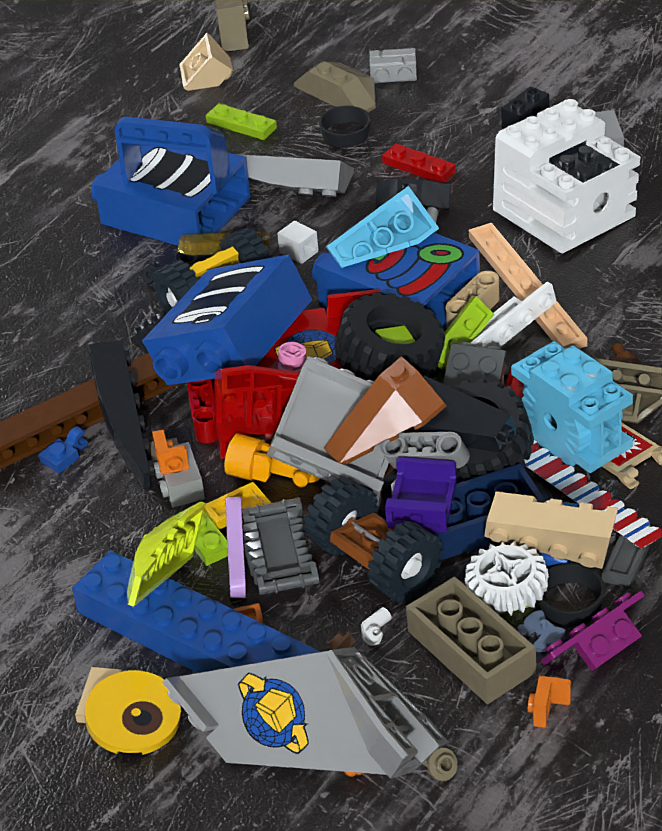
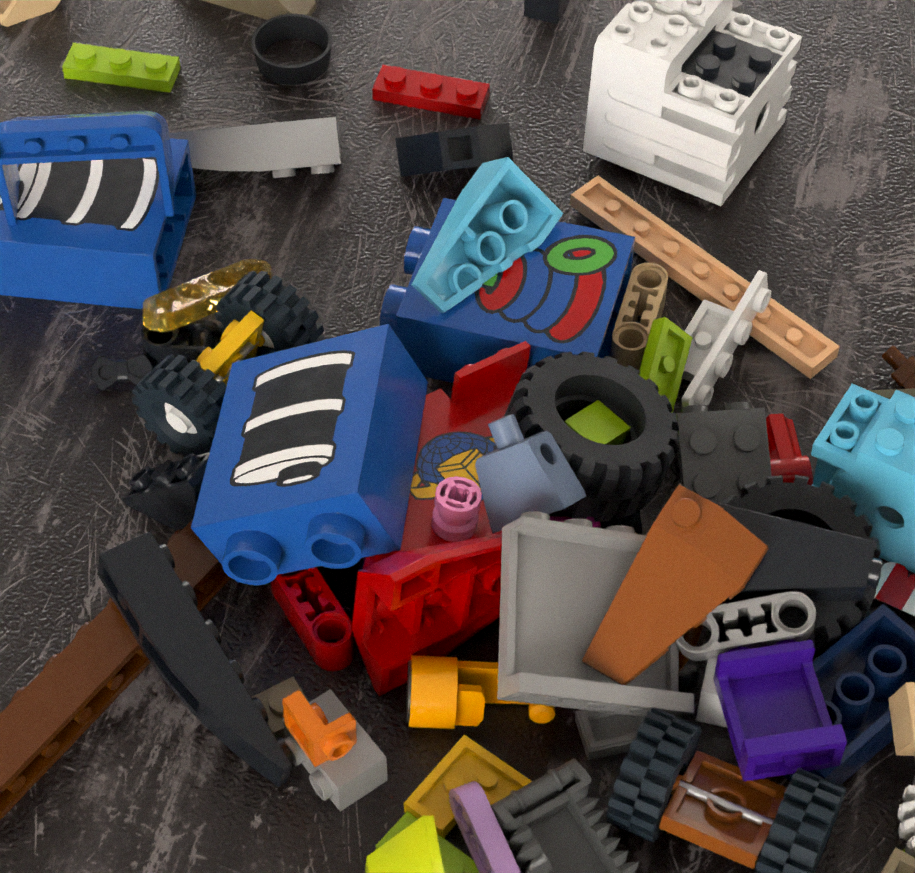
camera: 25 degrees left, 10 degrees up
blue plate [38,427,88,474] -> none
white brick [277,220,319,264] -> none
none -> sand blue torso [475,414,586,533]

